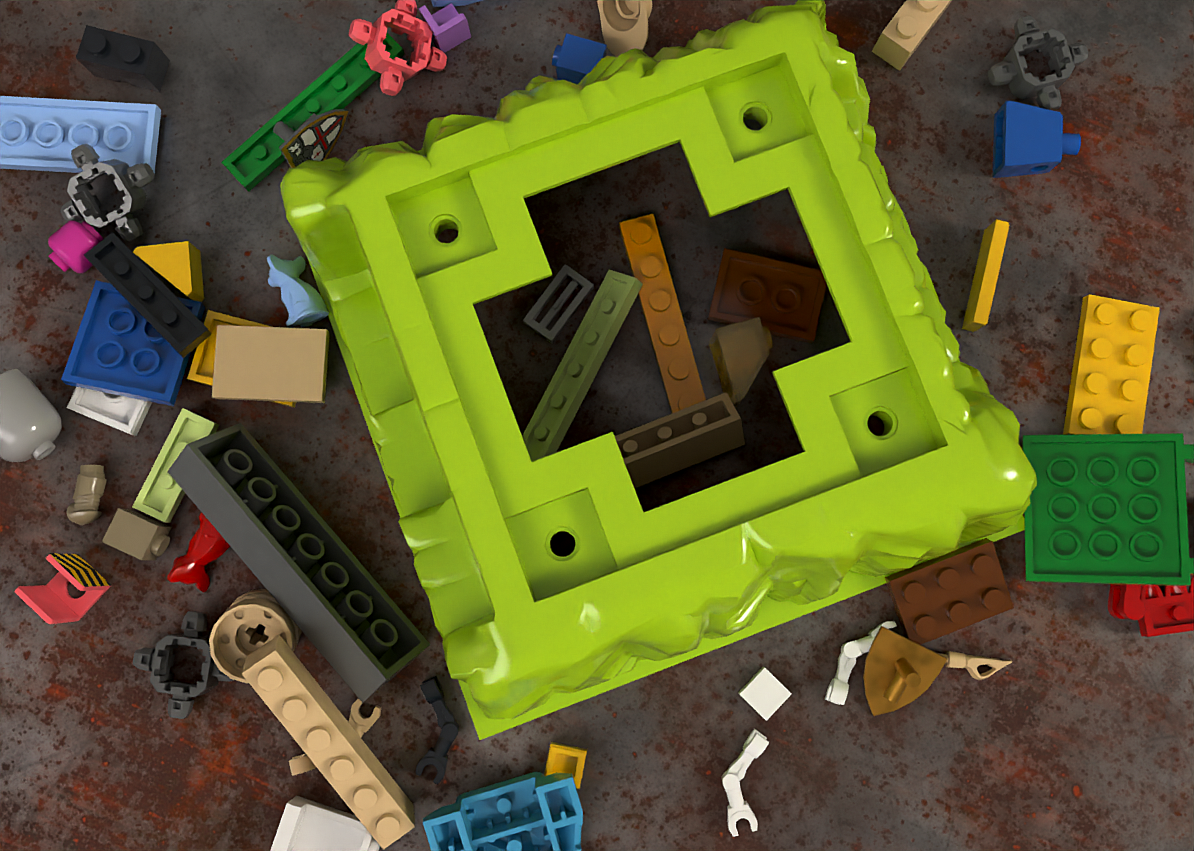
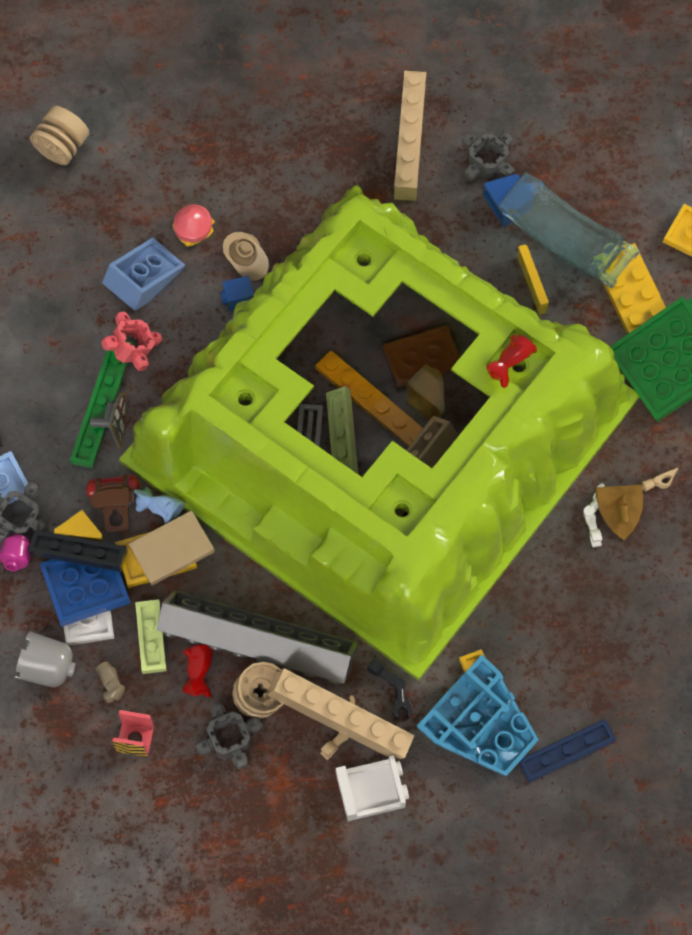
camera: 30 degrees left, 15 degrees down
dark tan brick [102,508,172,560] -> none
medium lavender panel [418,3,471,53] -> none
white piece [722,729,769,837] -> none
white tile [738,667,792,721] -> none
reddish brown plate [885,538,1014,645] -> none
none -> reddish brown piece [86,474,140,532]
none -> red animal [487,335,537,388]
none -> clear light blue windscreen [498,172,640,288]

